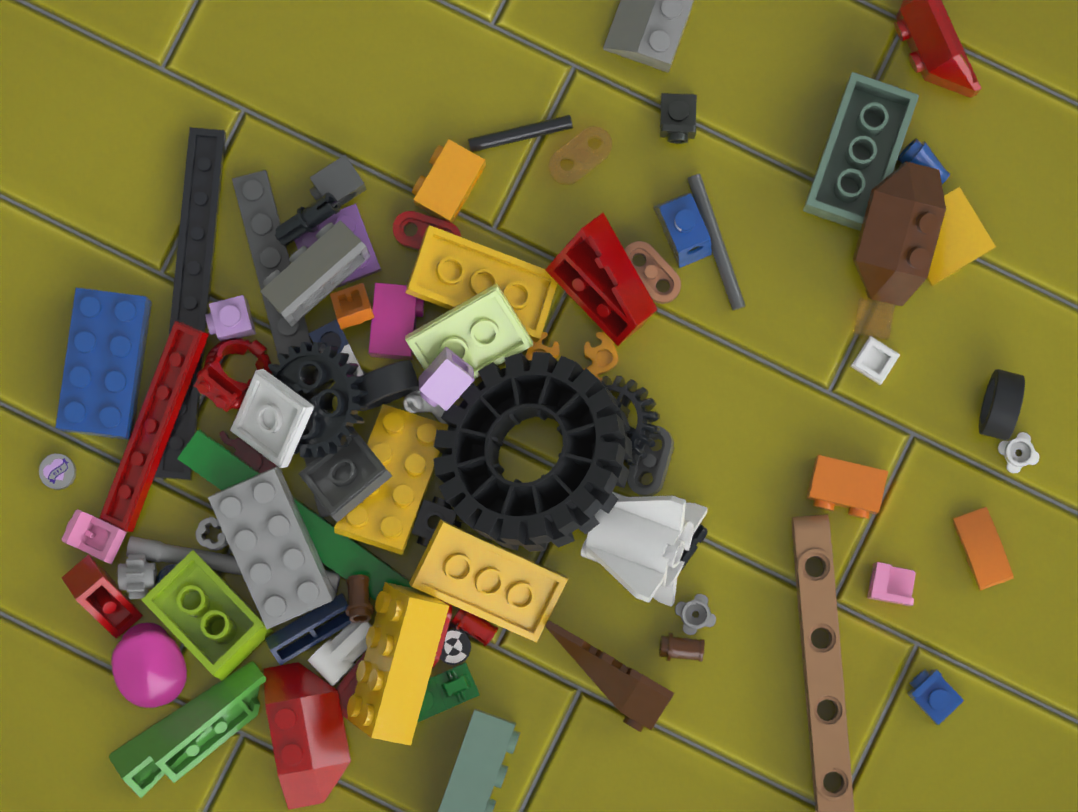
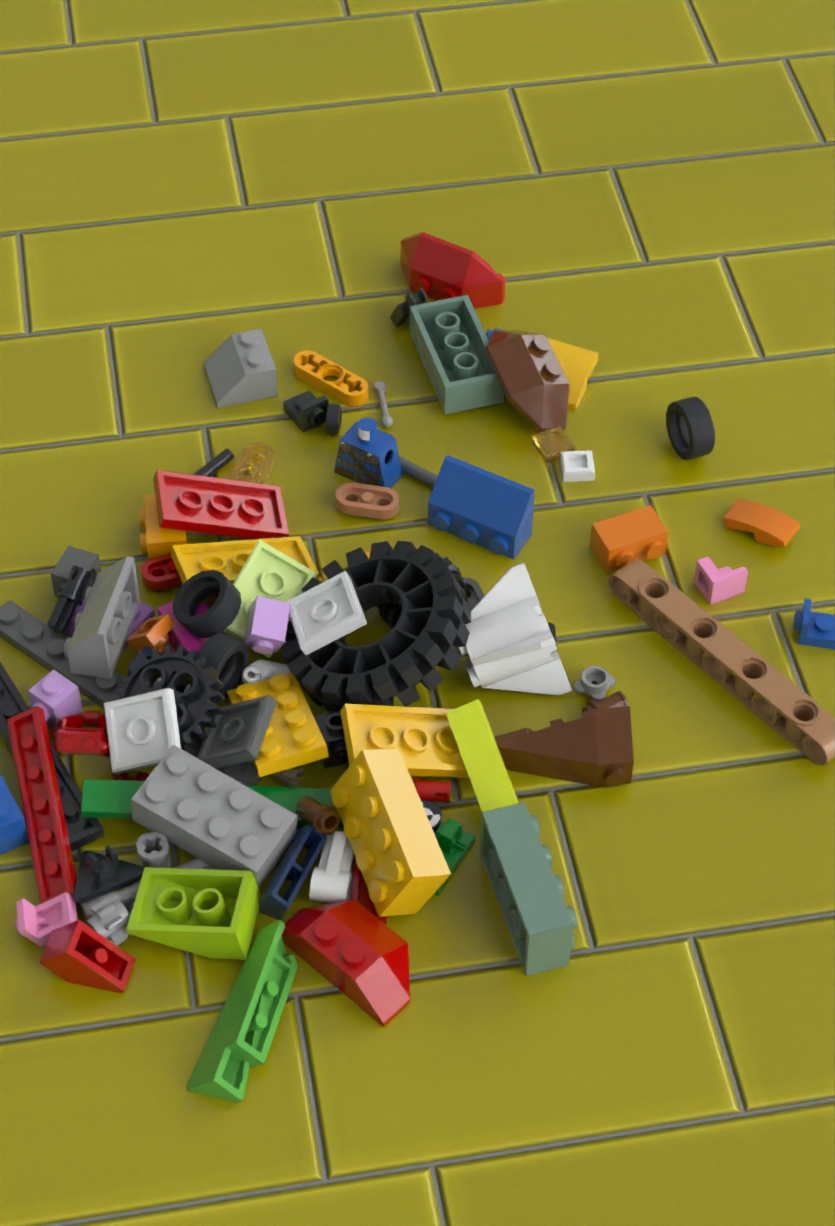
camera: 40 degrees left, 35 degrees down
dark pink piece [111,622,187,708] -> none
red wedge [545,212,658,346] -> none
white plate [998,432,1040,473] -> none
none -> black piece [74,846,145,903]
none -> plate [153,470,289,539]
none -> black tyre [172,570,241,638]
none -> white tile [286,571,367,655]
none -> light orange beam [293,350,369,407]
none -> black tile [326,403,342,435]
none -> light grey hinge [374,381,393,428]
none -> pearl dark grey plate [390,287,428,327]
none -> blue slope [428,455,535,559]
none -> neon yellow tile [446,699,519,812]

